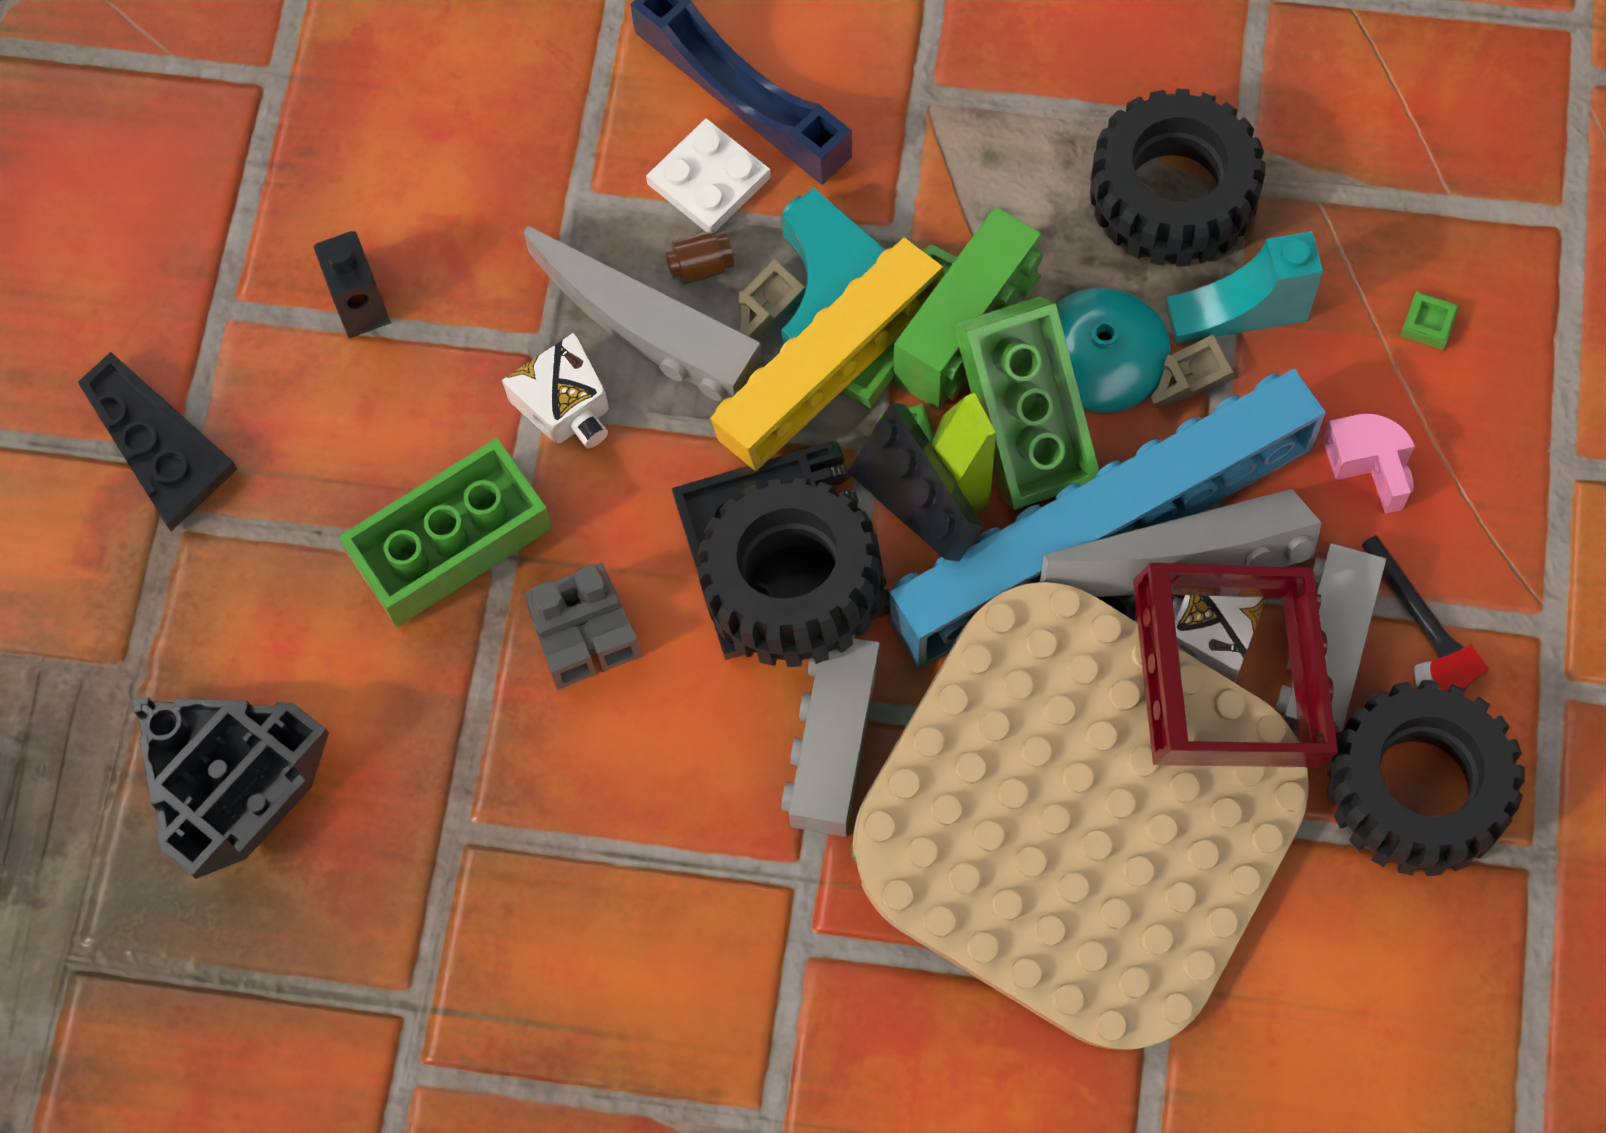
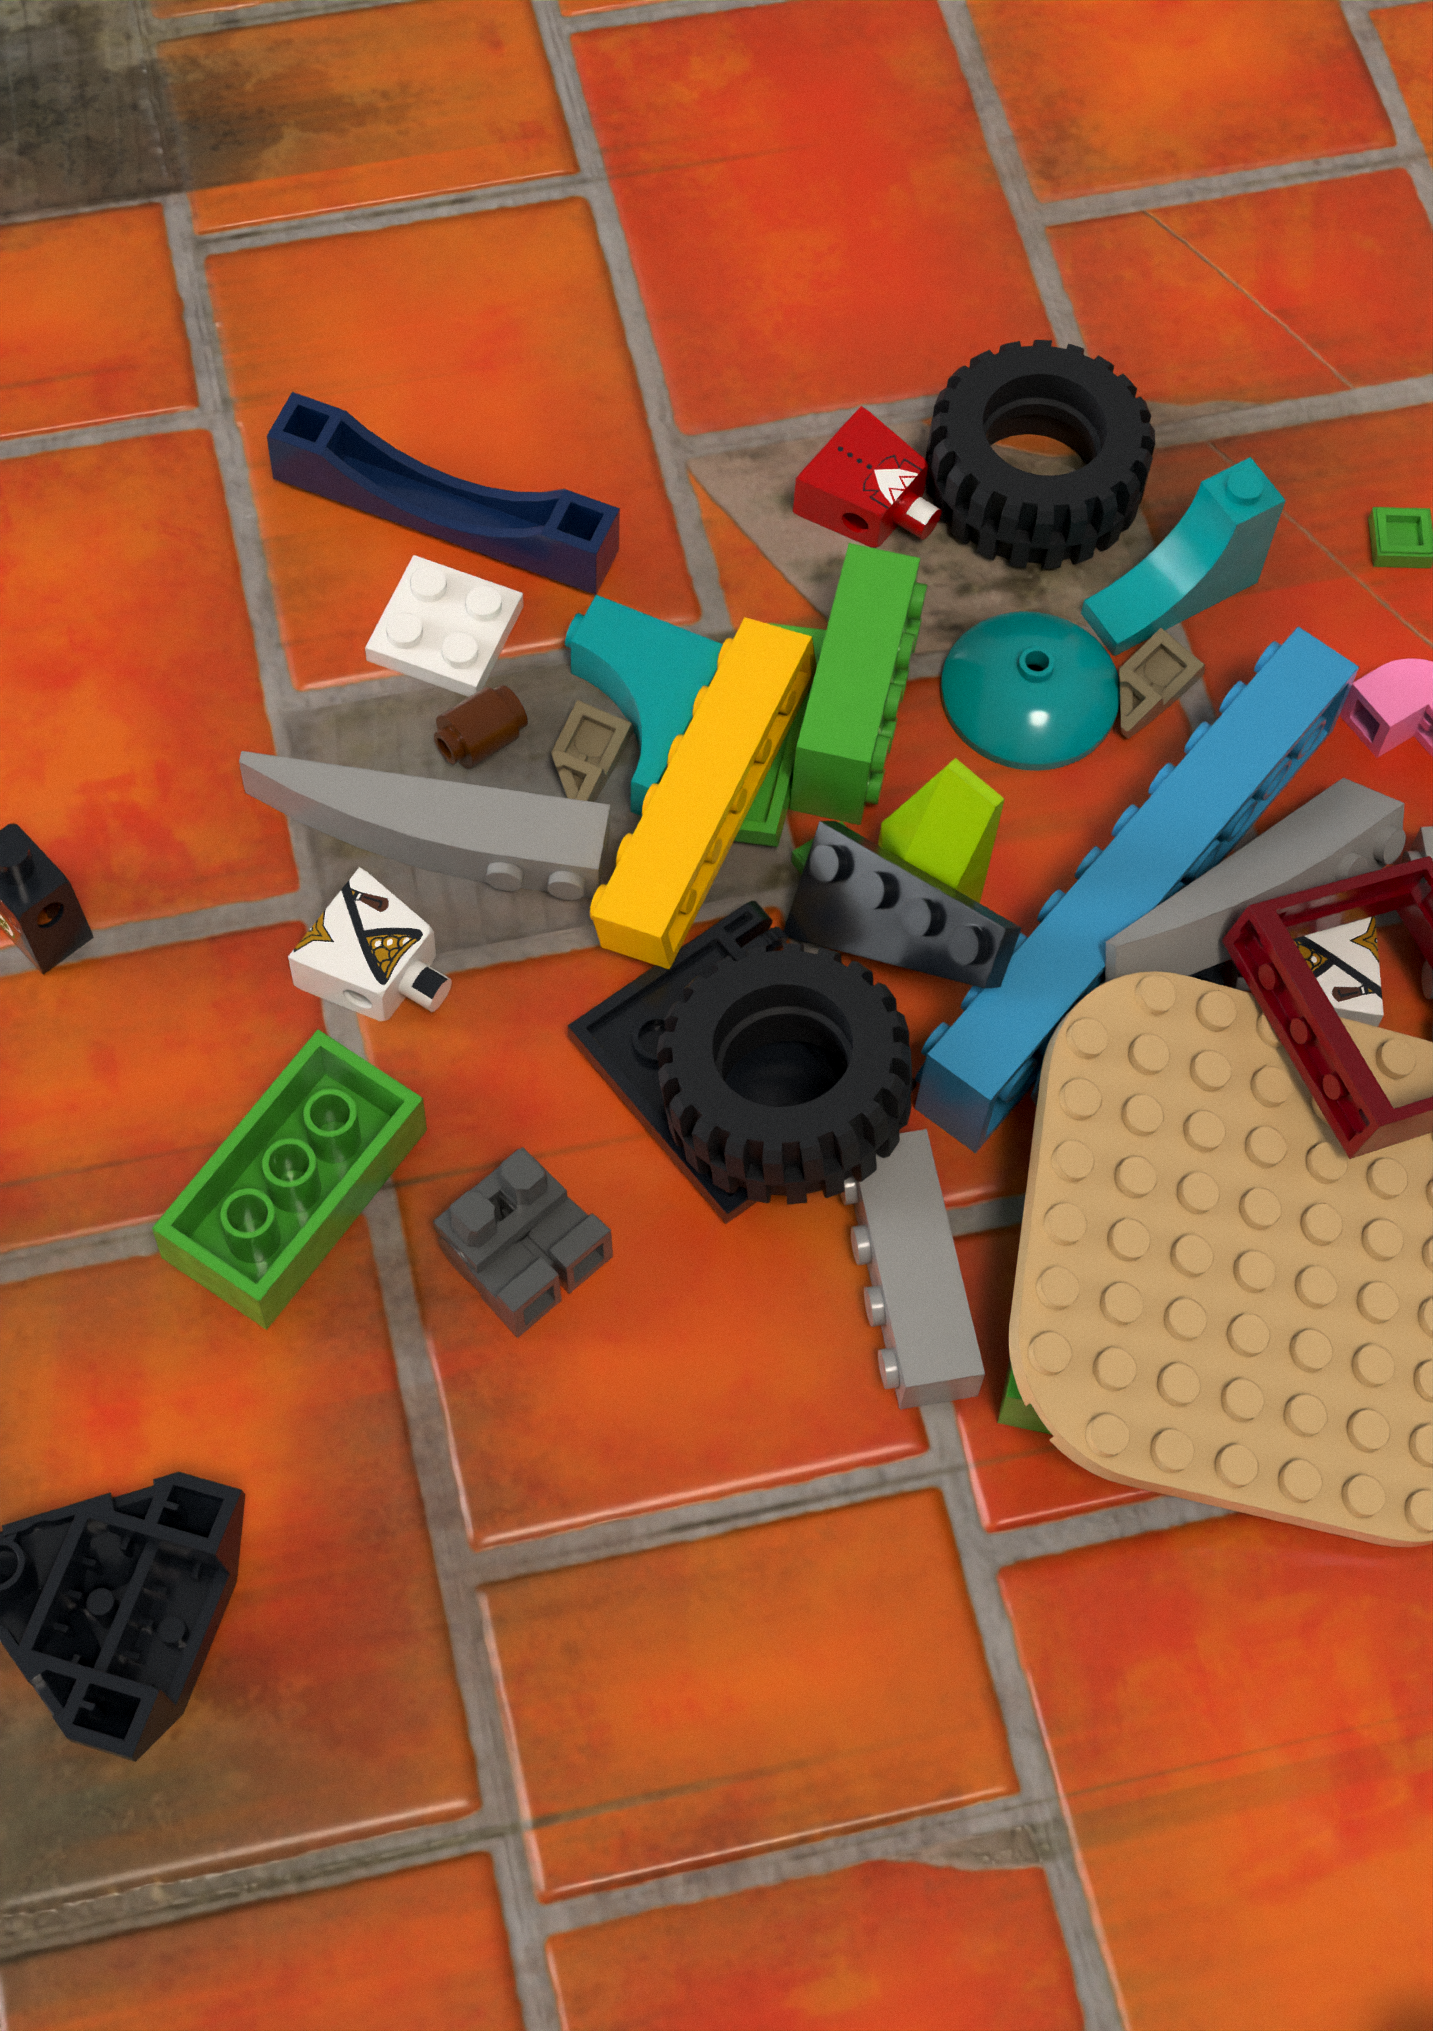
camera: 30 degrees left, 5 degrees down
bright green brick [953,296,1099,509] -> none
none -> red torso [793,406,942,548]

